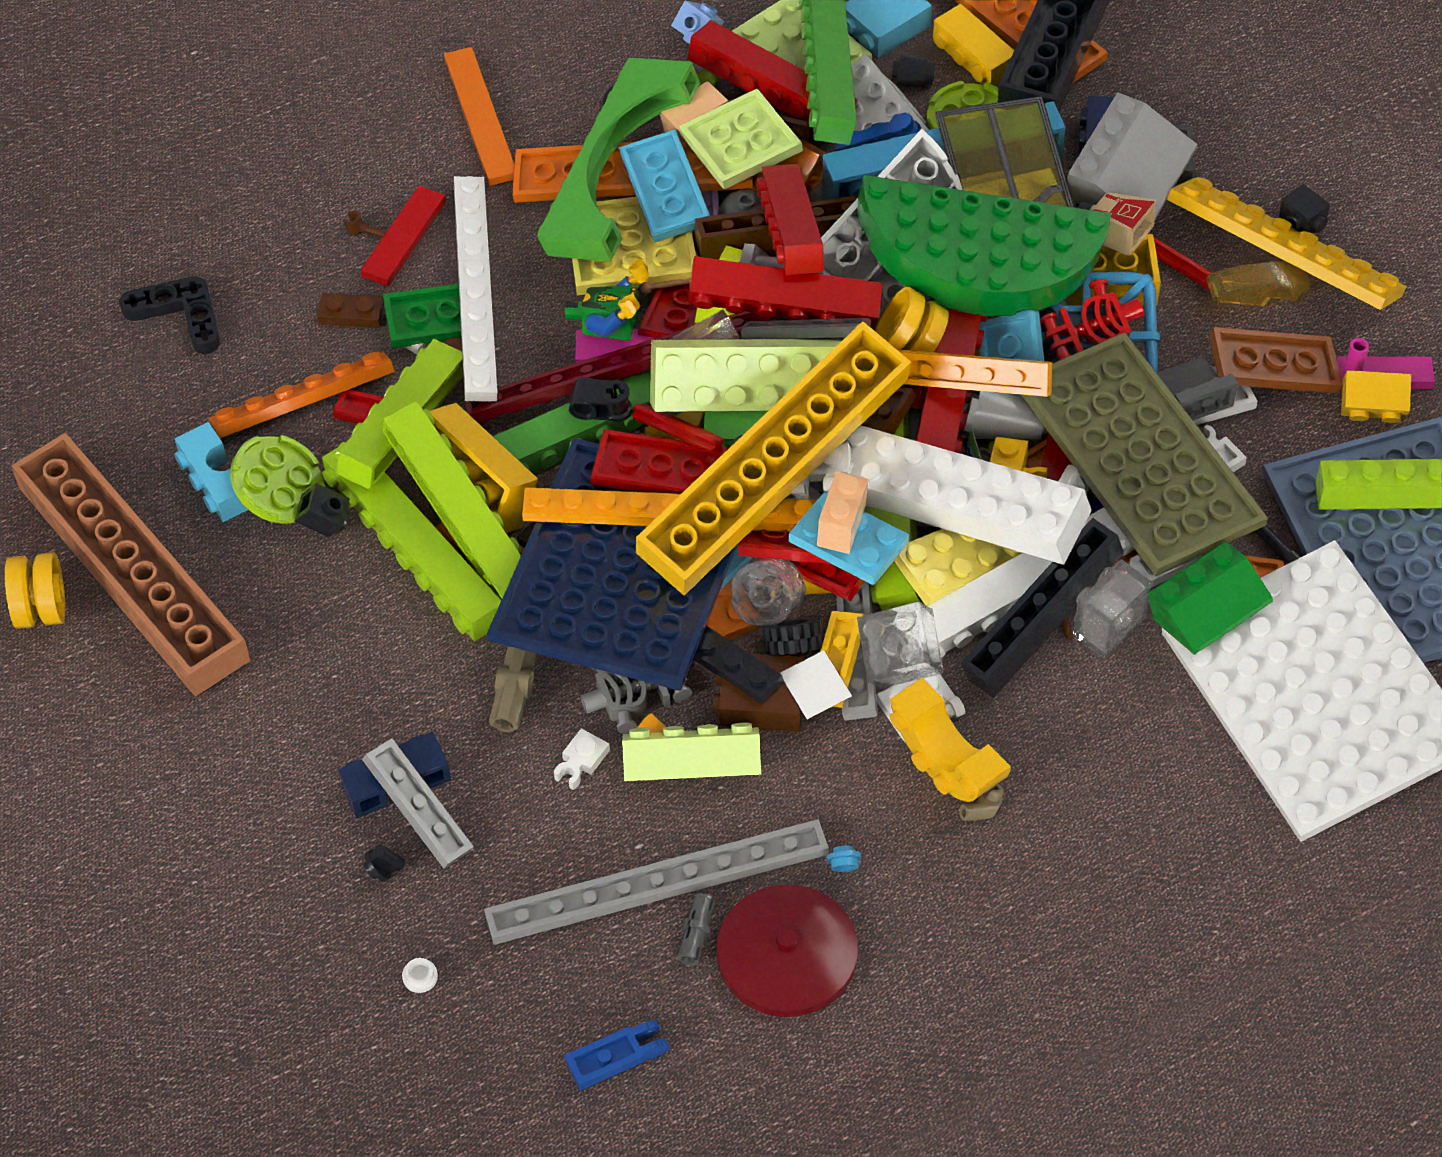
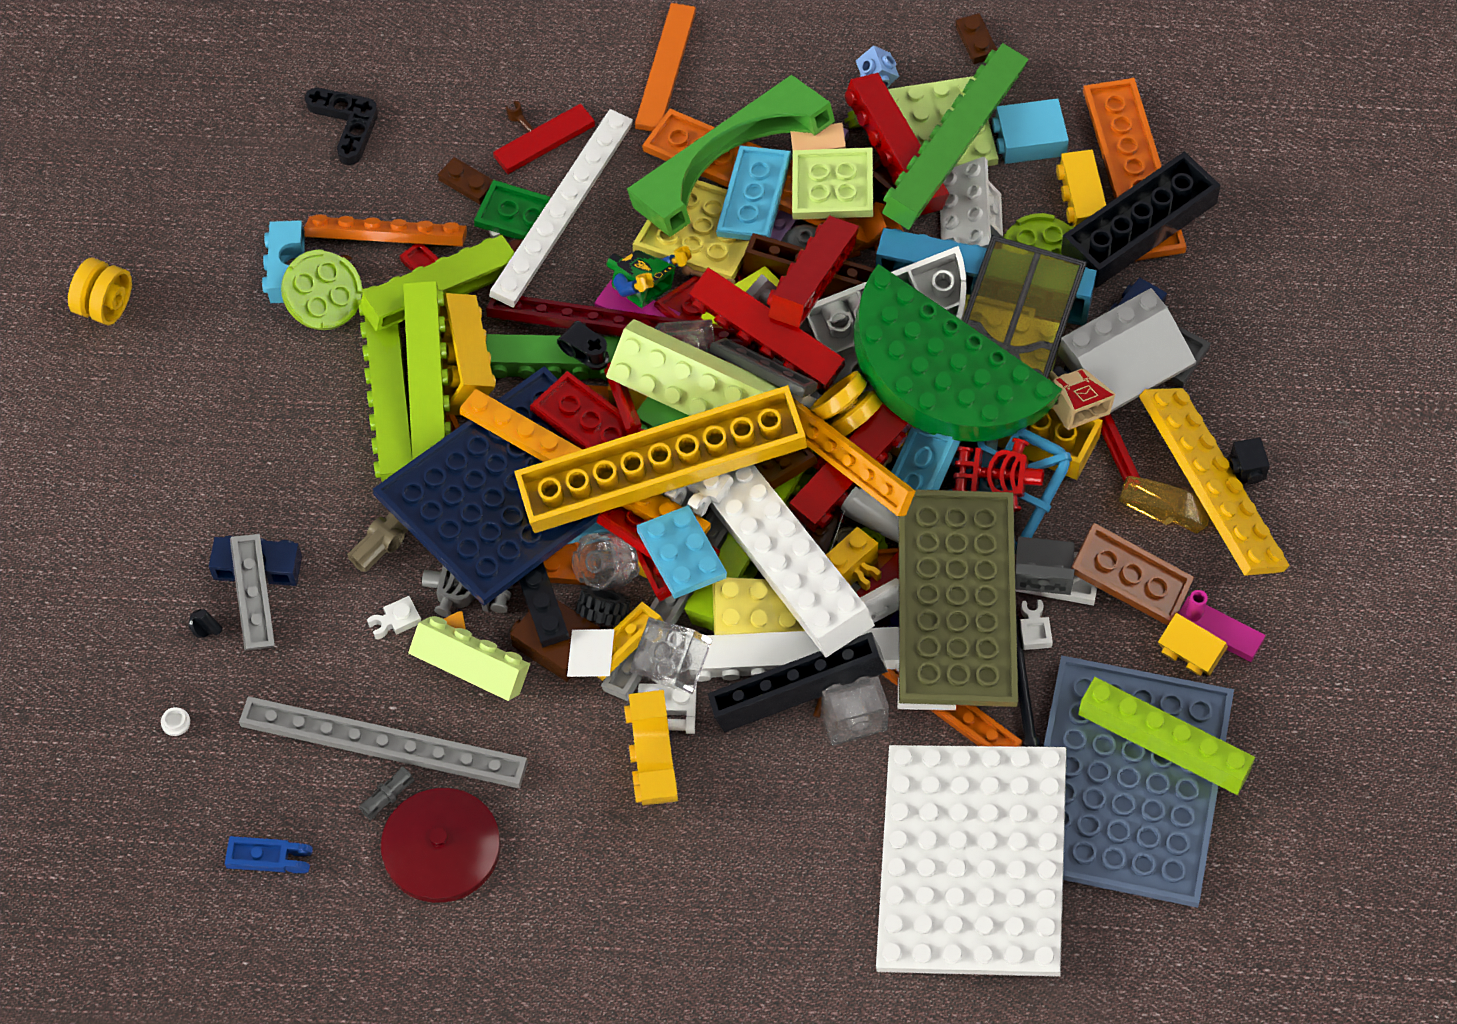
camera: 30 degrees right, 5 degrees up
nougat brick [11,433,250,697] -> none
black brick [294,483,350,537] -> none
light nougat brick [817,471,868,554] -> none
dark azure plate [827,845,862,872] -> none
blue hinge [834,112,921,151] -> none
black brick [892,55,935,87] -> none
dark tan arm [960,784,1004,821] -> none
green slope [1147,541,1273,655] -> none

